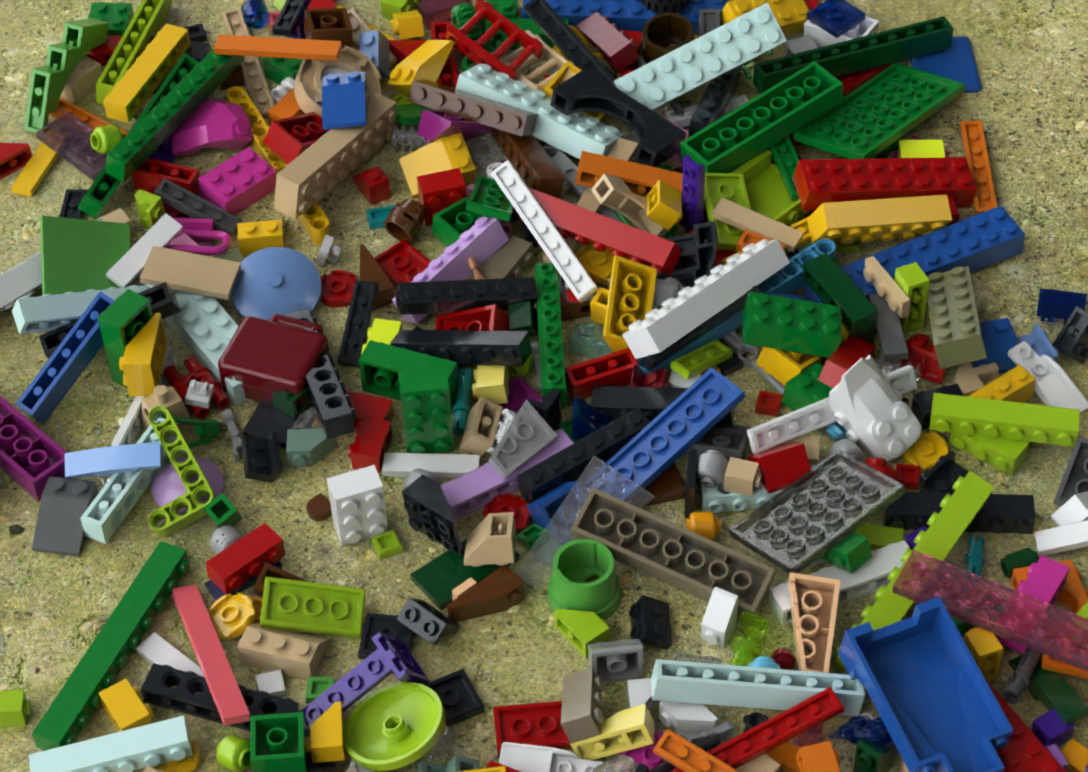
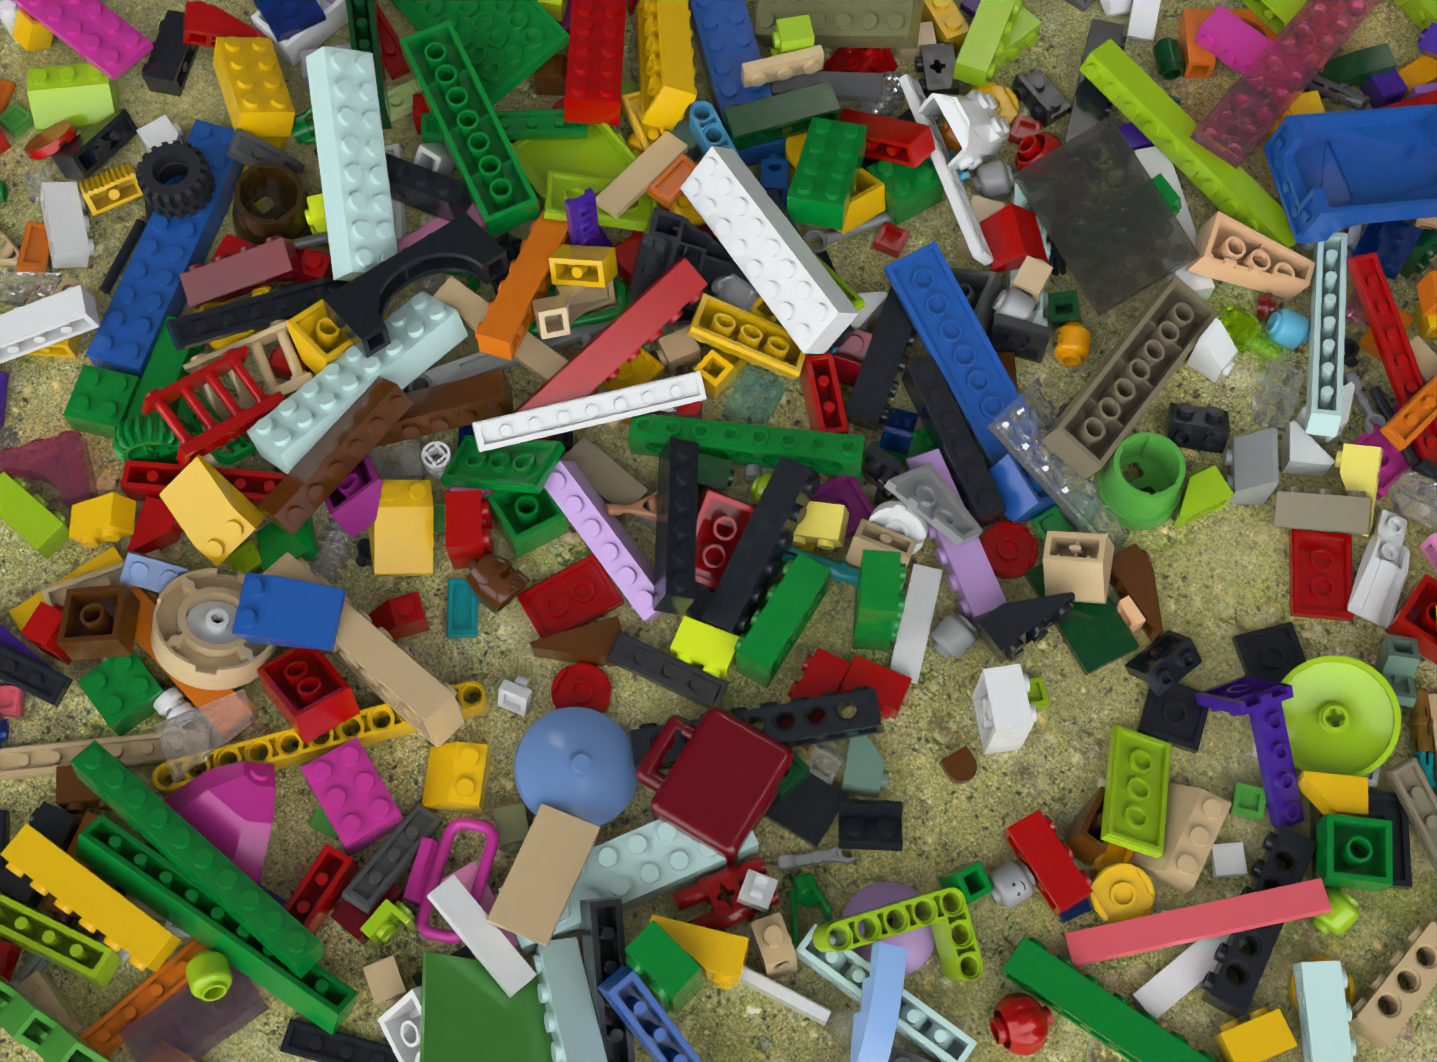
camera: 80 degrees left, 20 degrees up
orange tile [214,34,342,61] -> none
none -> clear wing [154,689,256,784]
none -> red plant [990,992,1053,1056]
none -> dark green brick [1048,289,1082,328]

